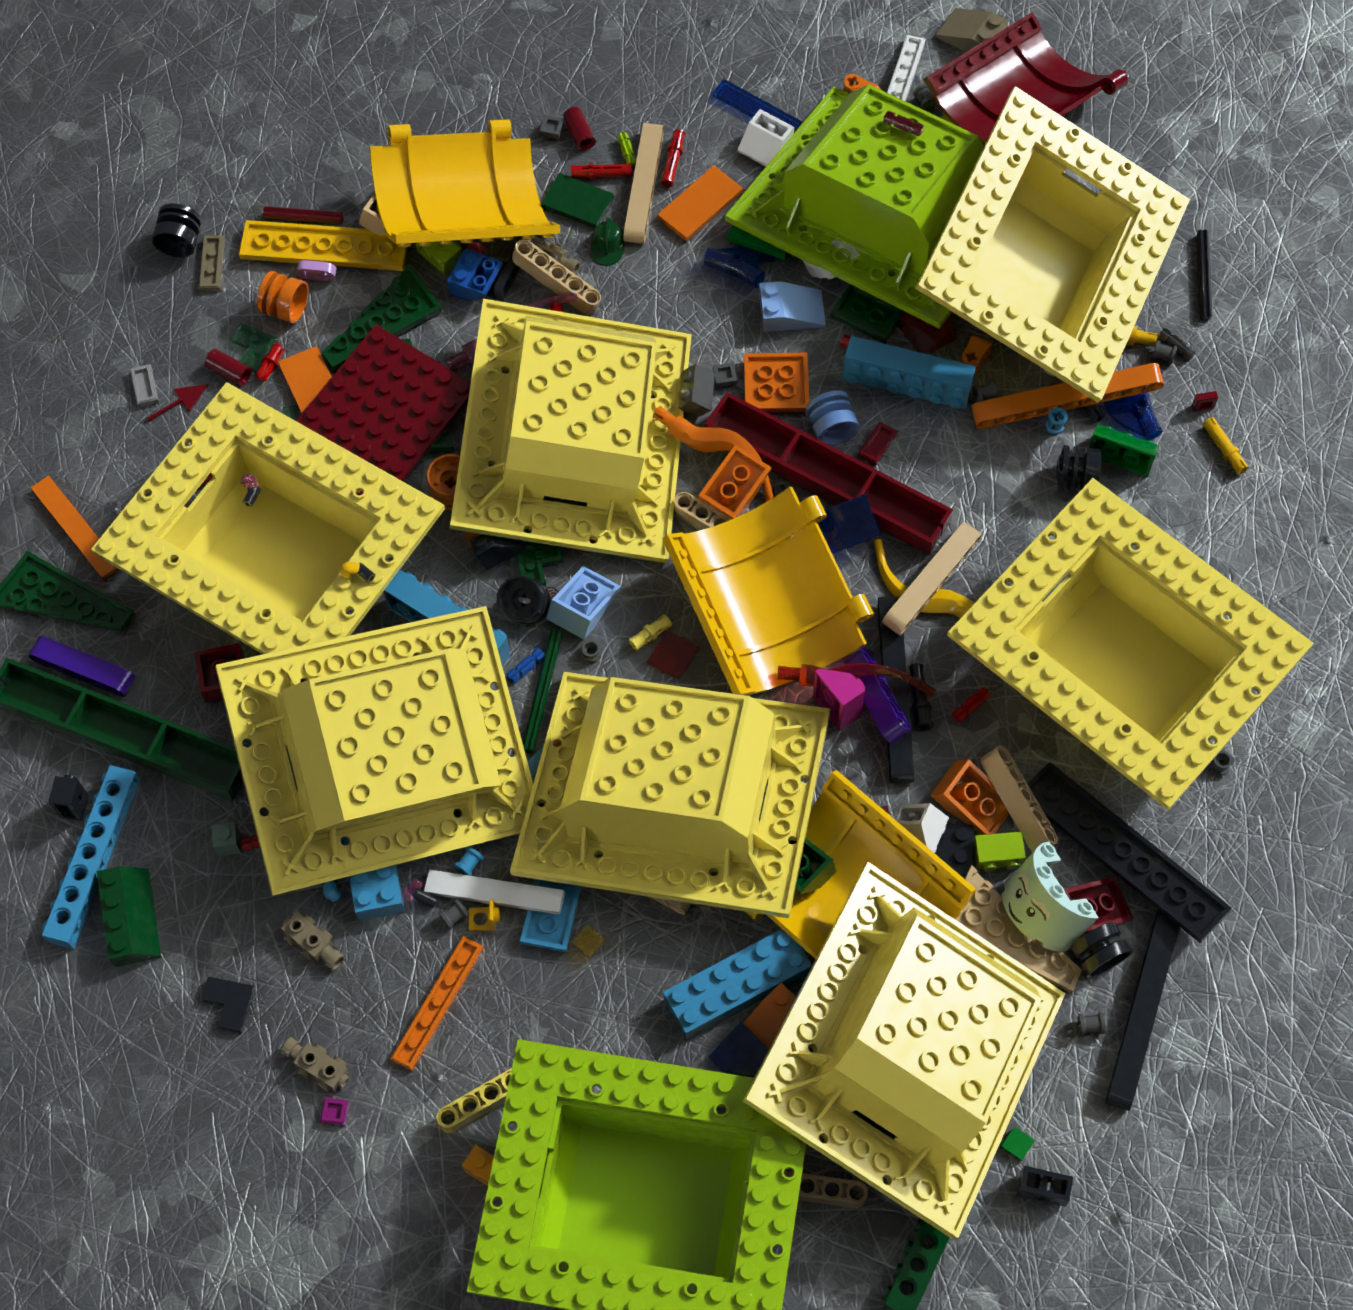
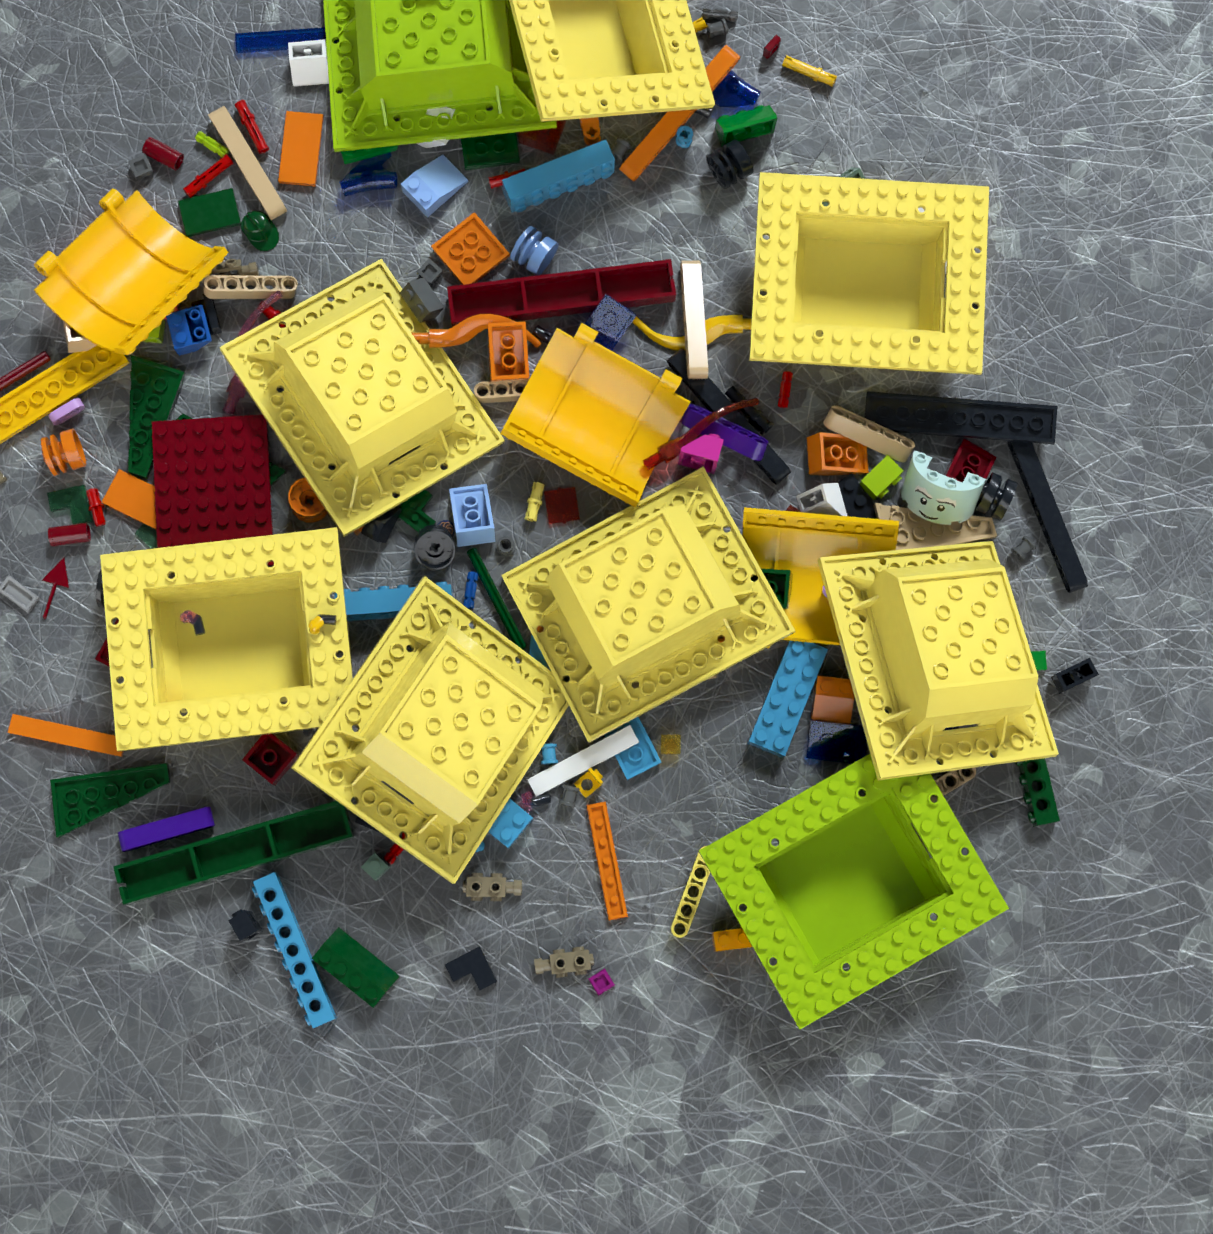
camera: 45 degrees left, 15 degrees up
dark red tile [857,421,898,466] -> none

